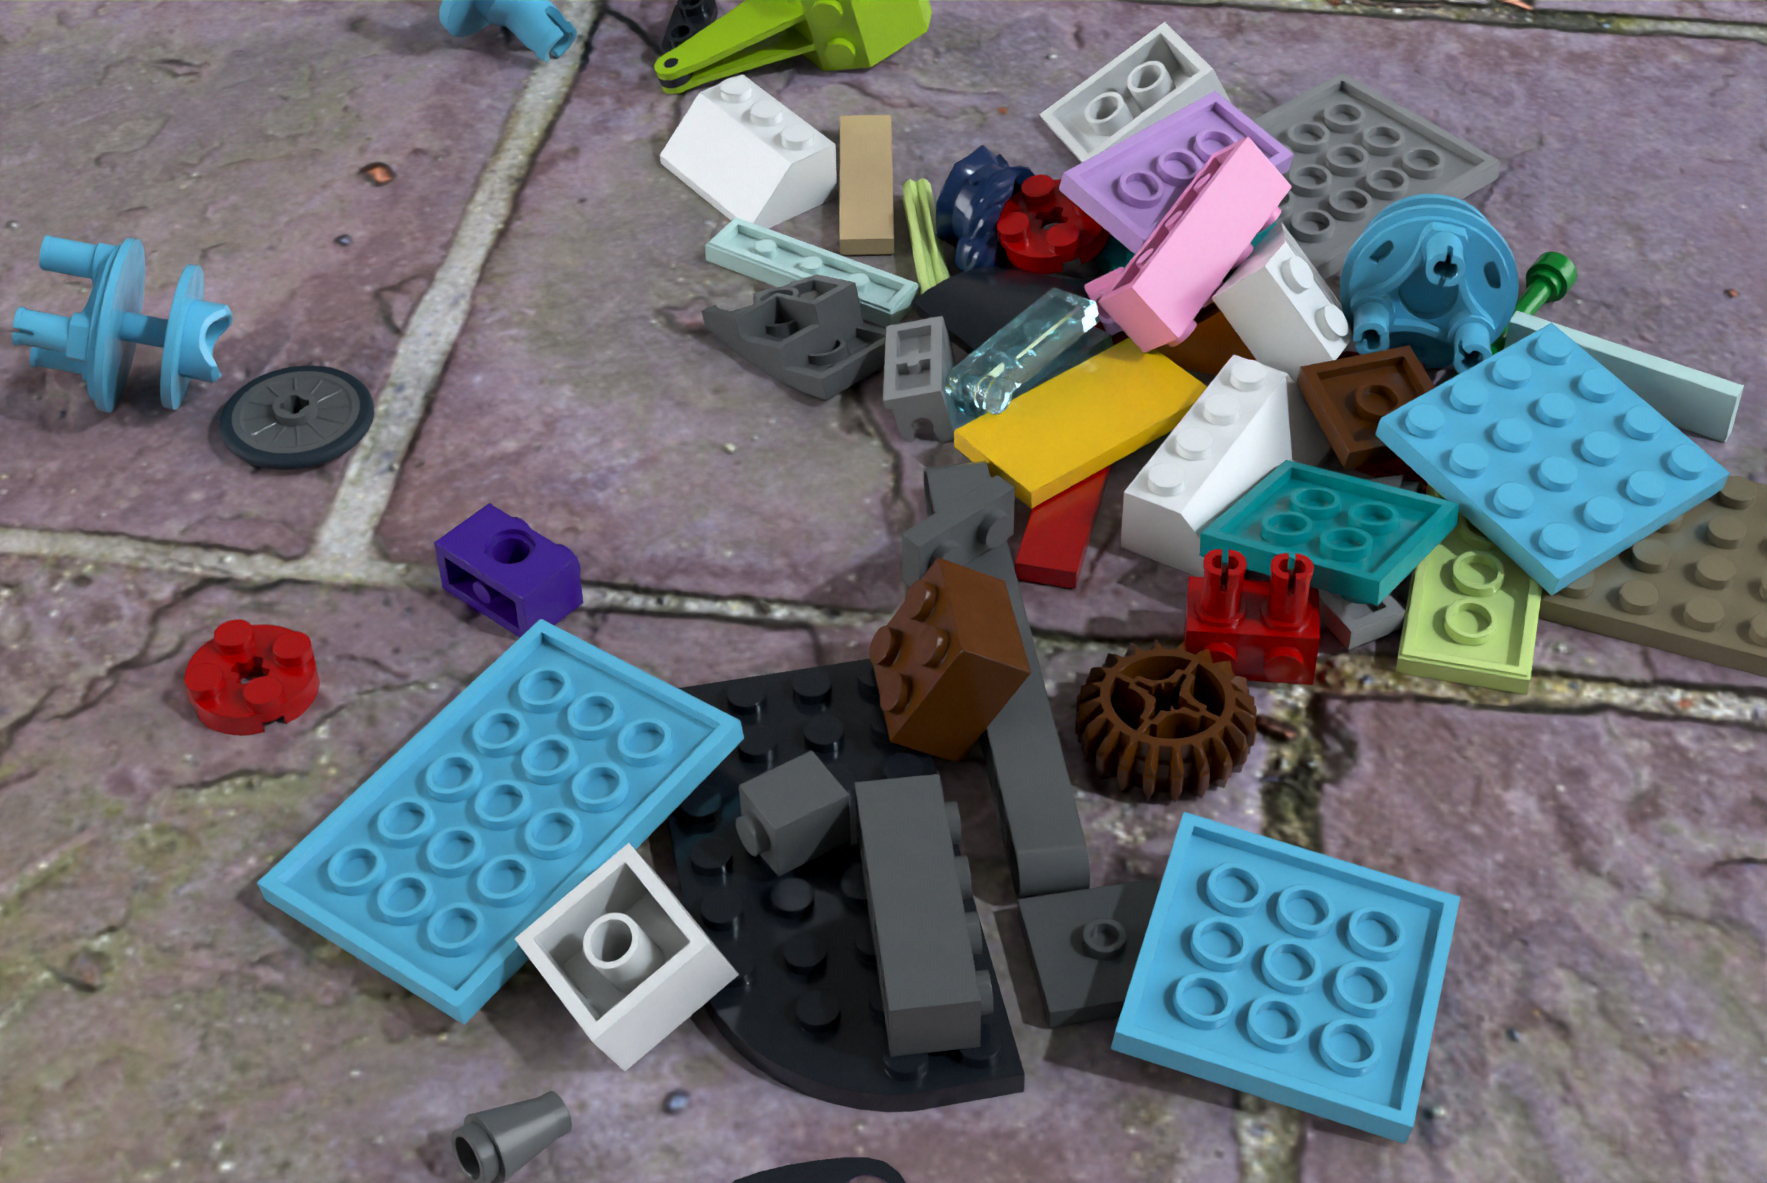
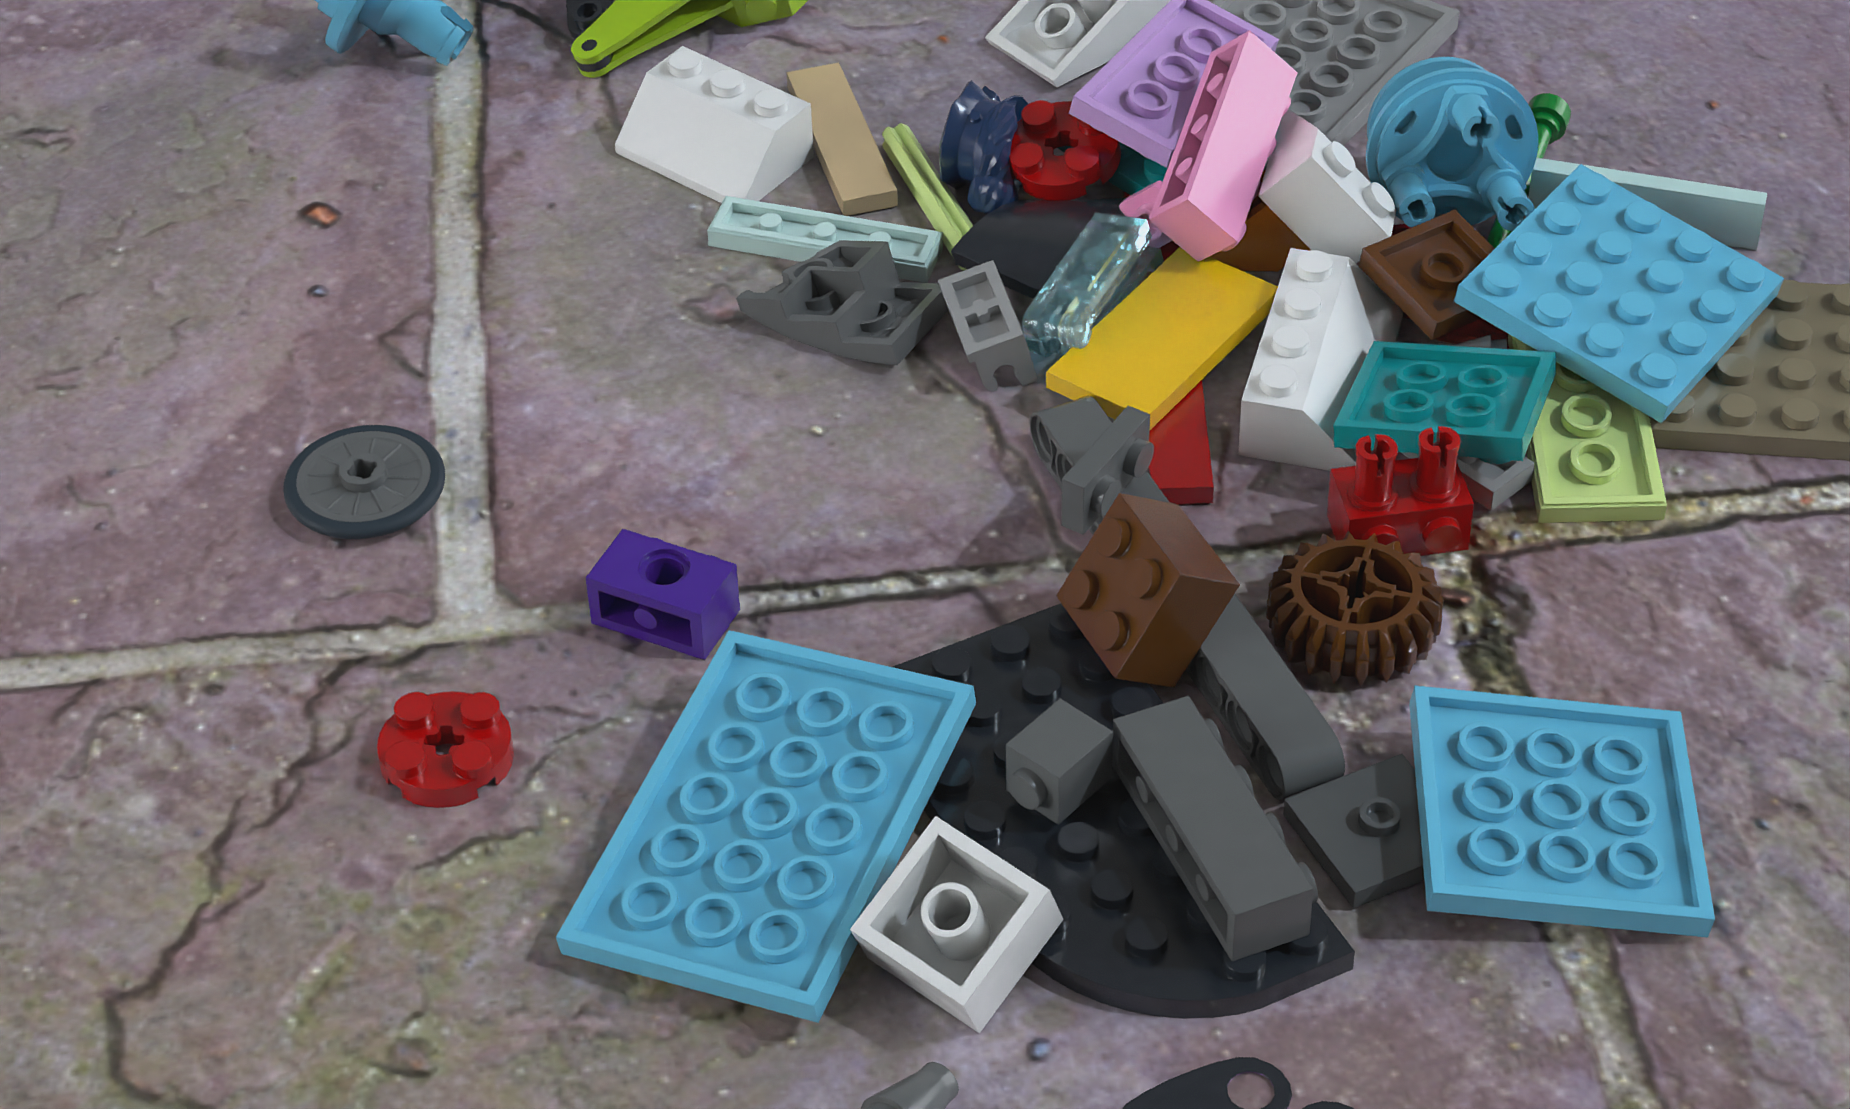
camera: 15 degrees left, 0 degrees up
medium azure piece [12,235,233,413] -> none

